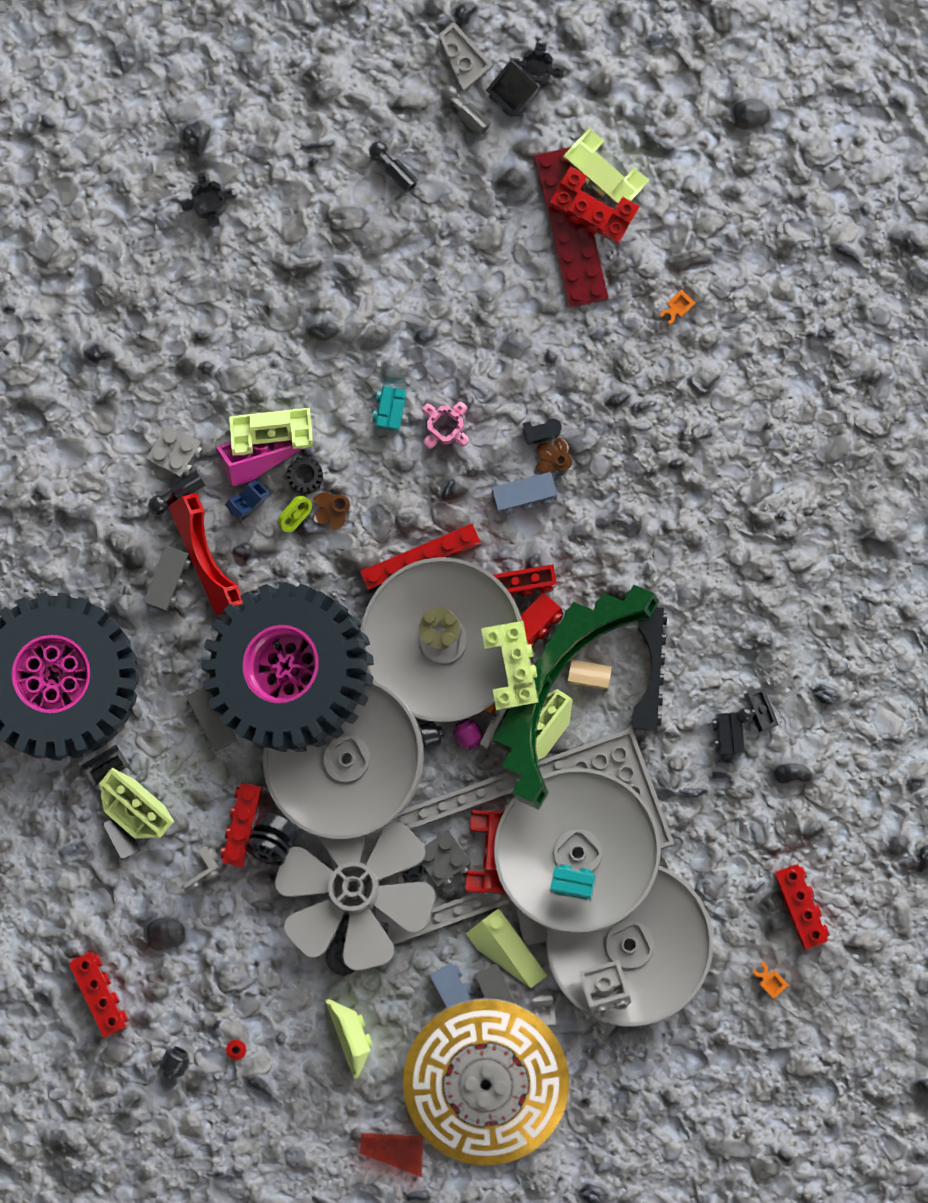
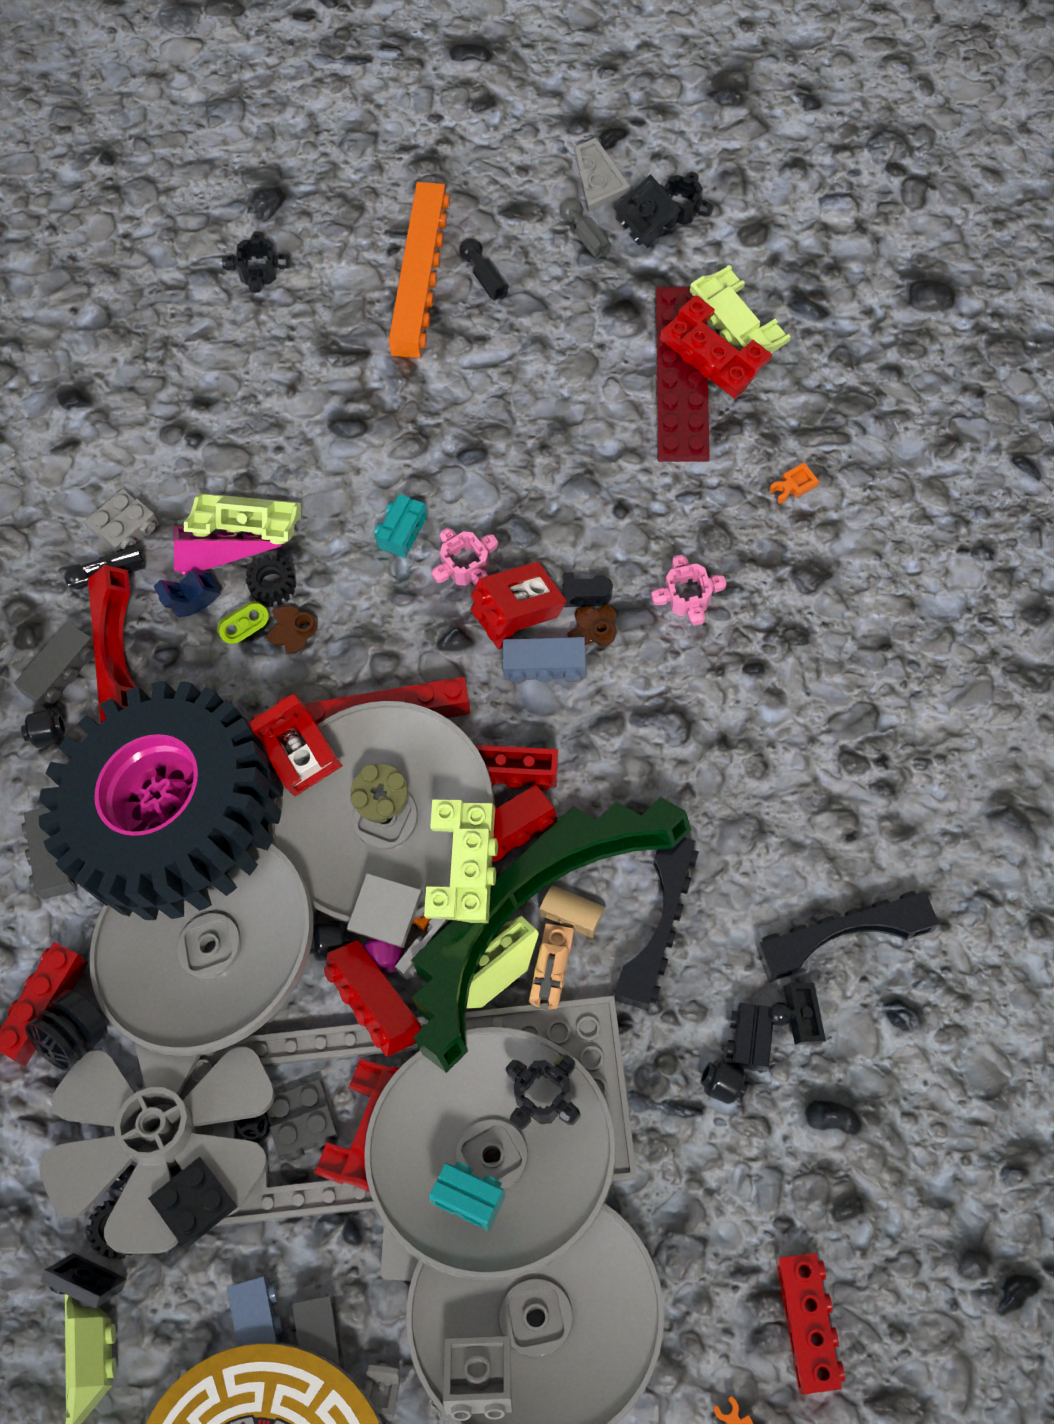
camera: 15 degrees right, 15 degrees down
yellowish green wedge [466,909,547,988] -> none
none -> black head [21,709,65,748]
none -> black plate [40,1253,127,1309]
none -> black plate [148,1156,238,1250]
none -> red brick [248,694,343,797]
none -> red brick [324,940,421,1057]
none -> light grey tile [347,874,423,948]
none -> orange brick [389,182,450,358]
none -> red brick [471,561,567,650]
none -> black piece [505,1054,581,1131]
none -> light nougat plate [529,923,574,1009]
none -> bright pink piece [651,555,726,626]
none -> black head [700,1059,748,1104]
none -> black arch [757,891,939,983]

